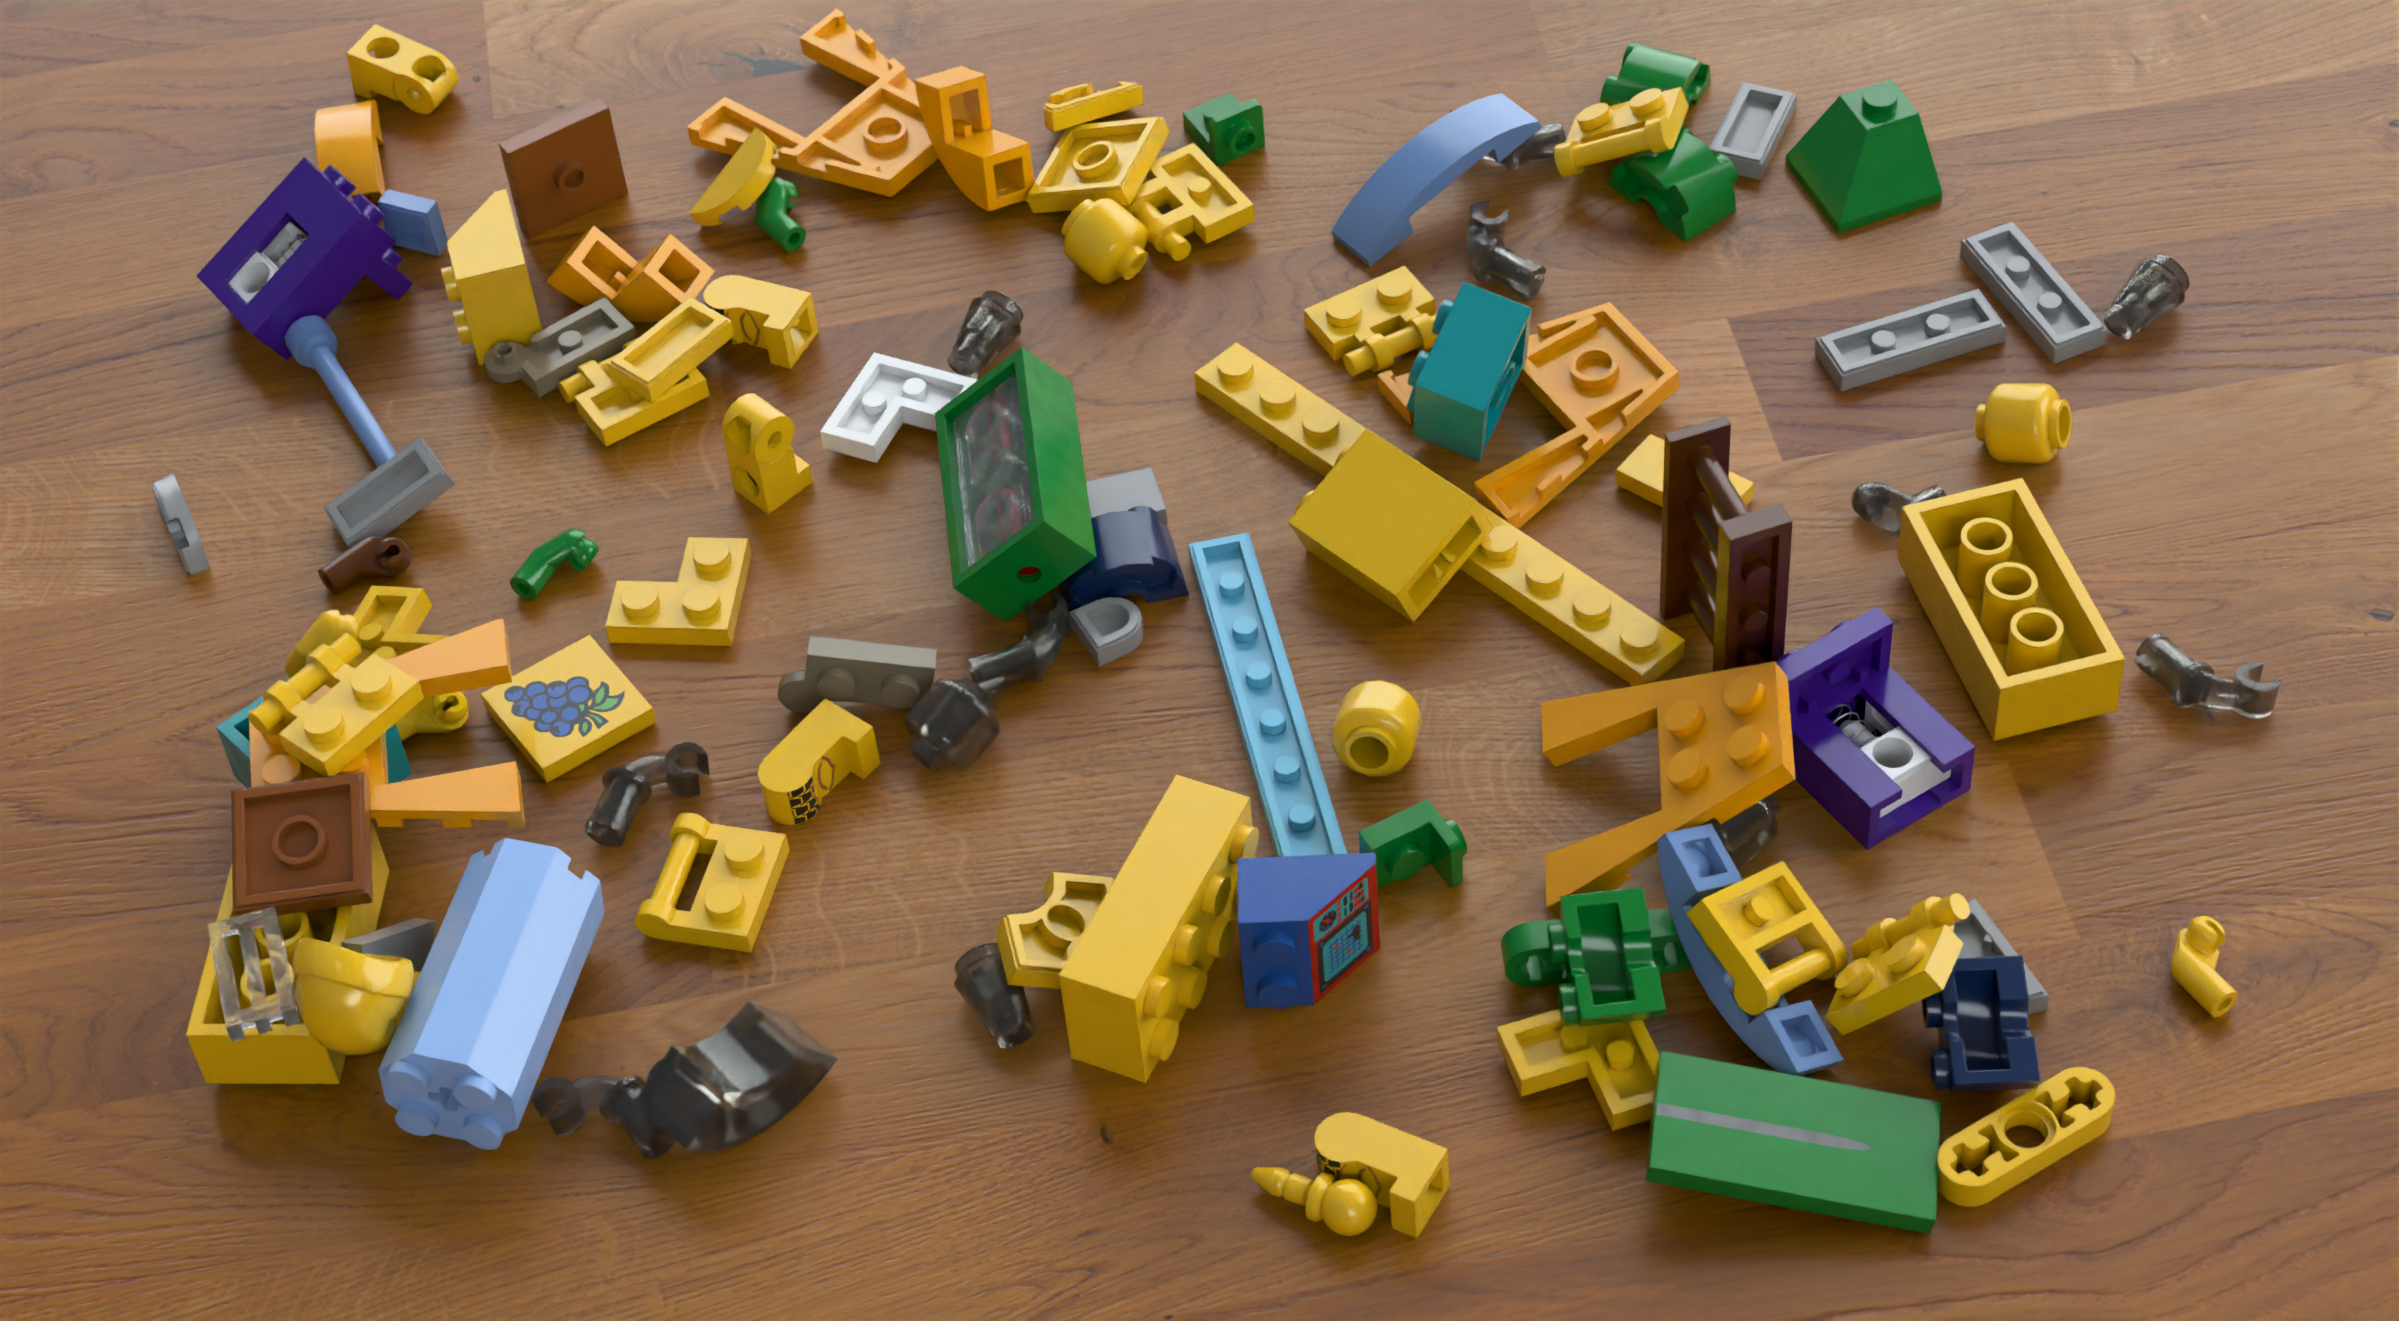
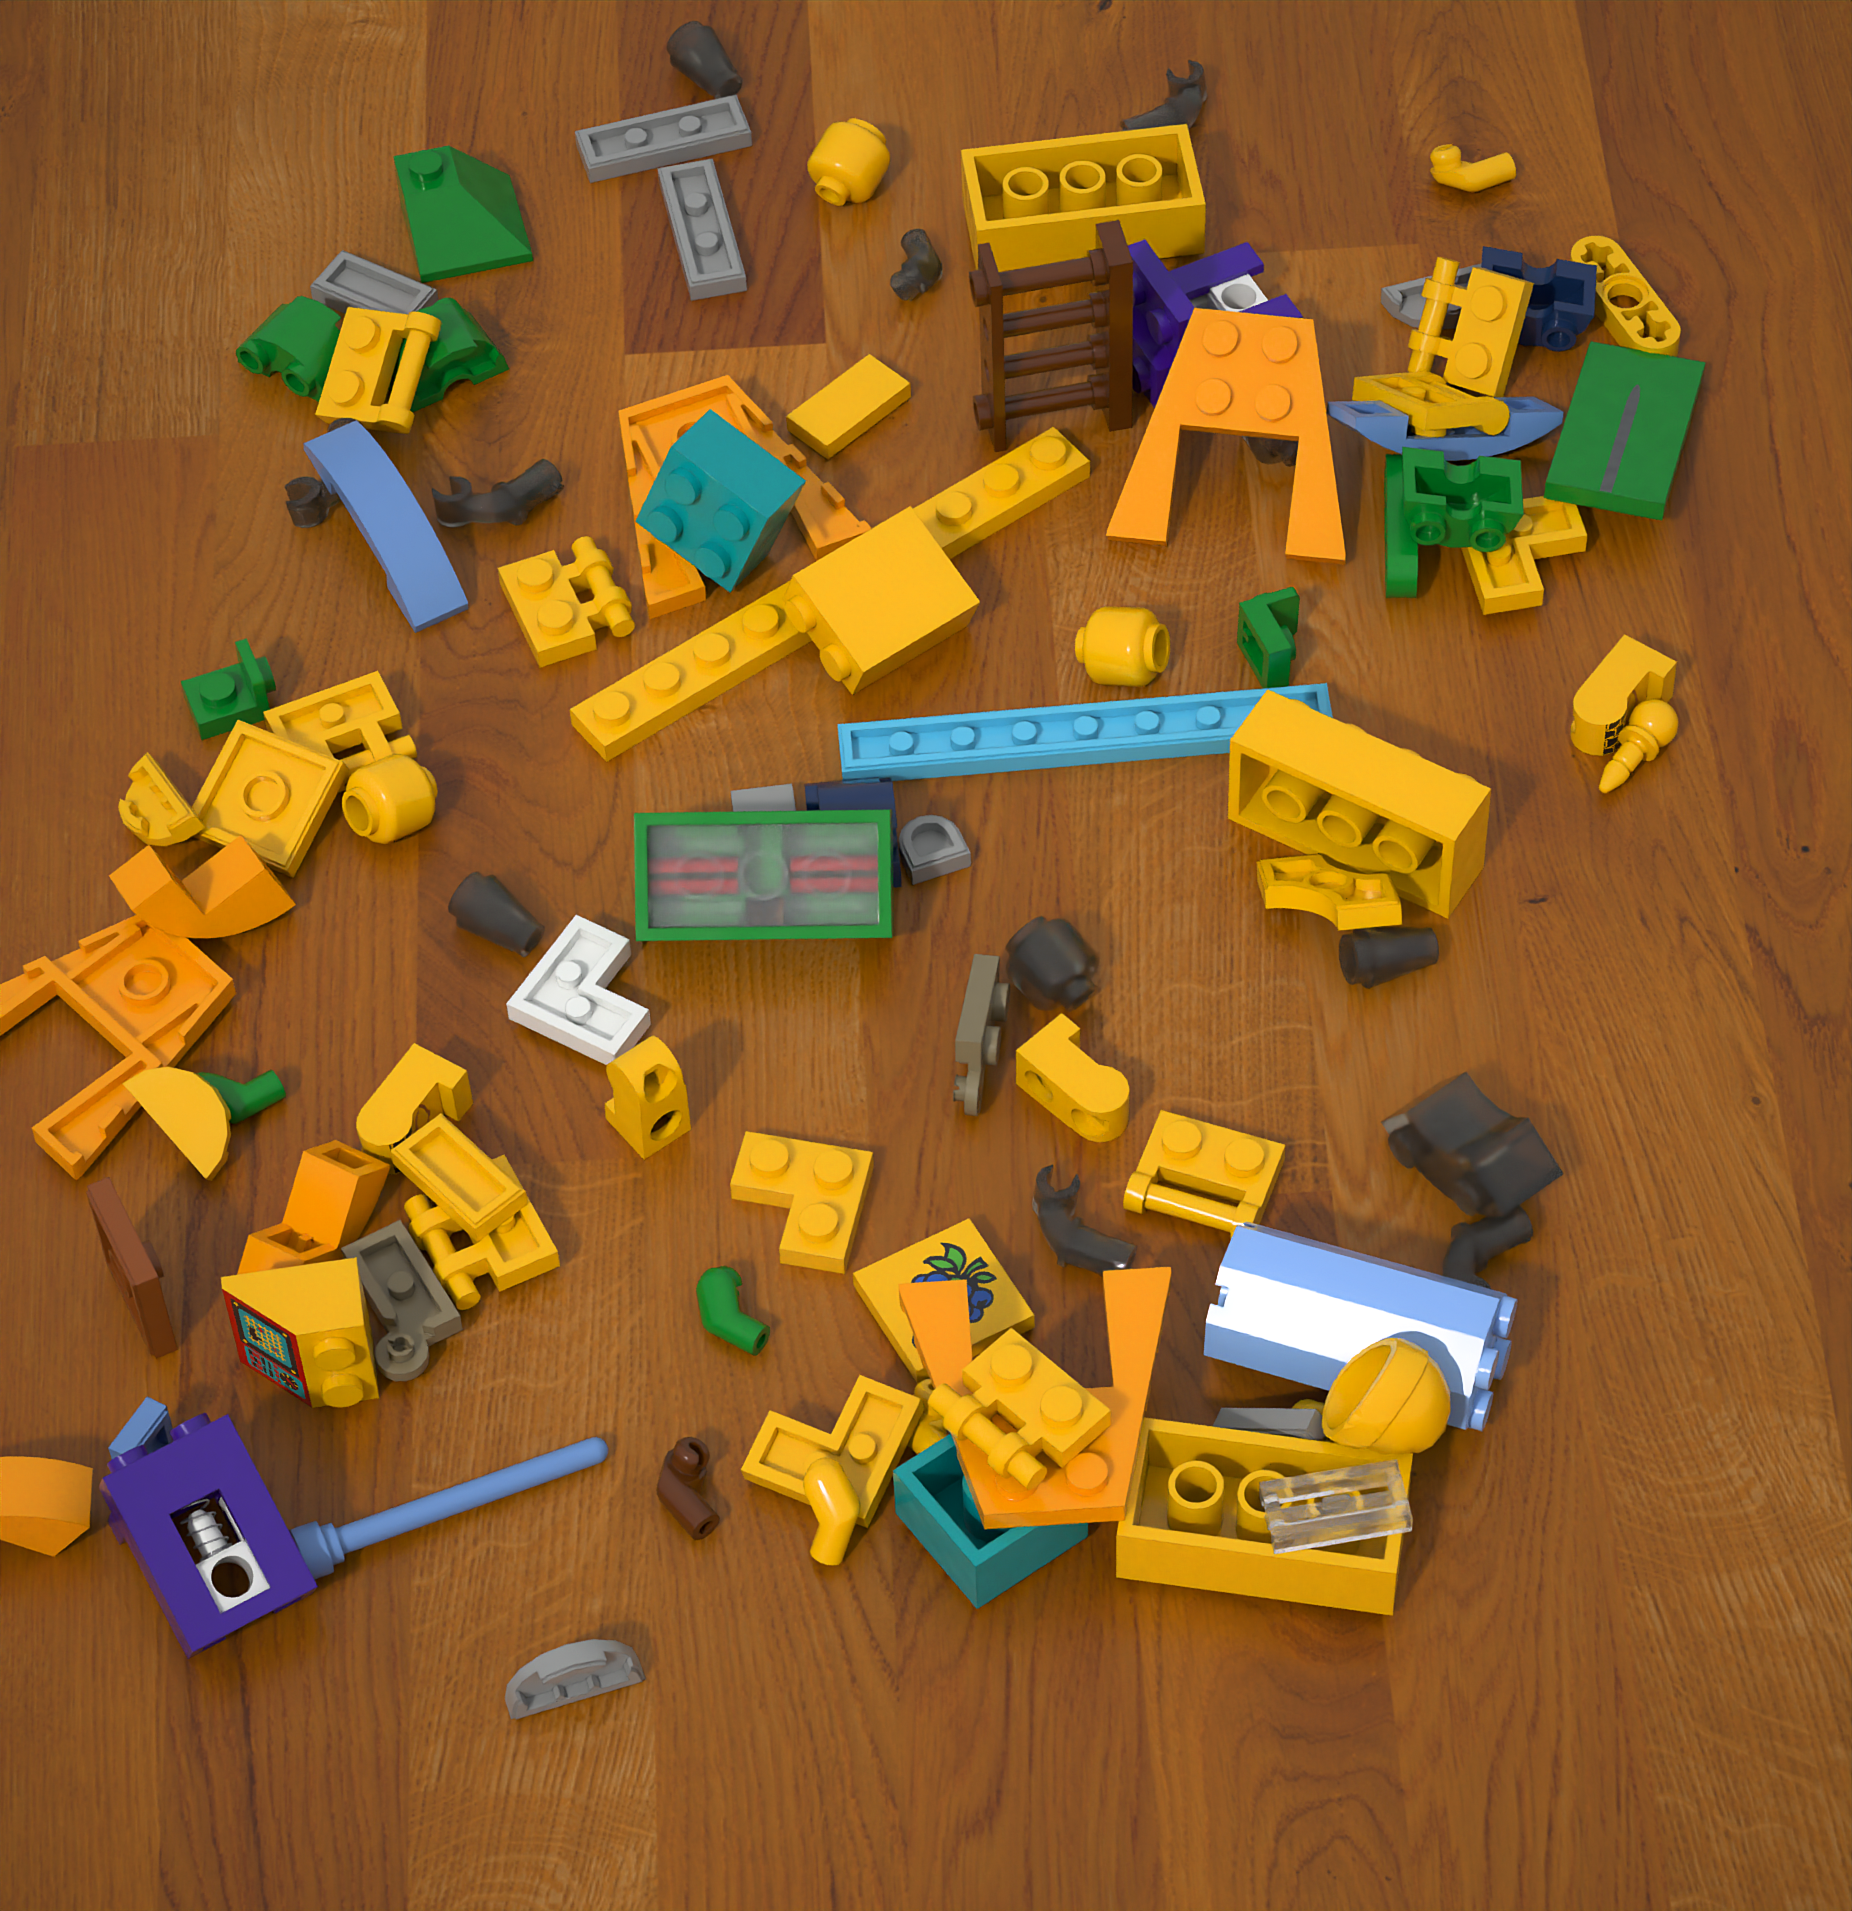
camera: 85 degrees left, 5 degrees up
dark orange plate [231,772,373,921] -> none
light grey tile [323,437,455,548] -> none
clear smoke piece [967,592,1071,698] -> none
blue slope [1238,853,1380,1009] -> none

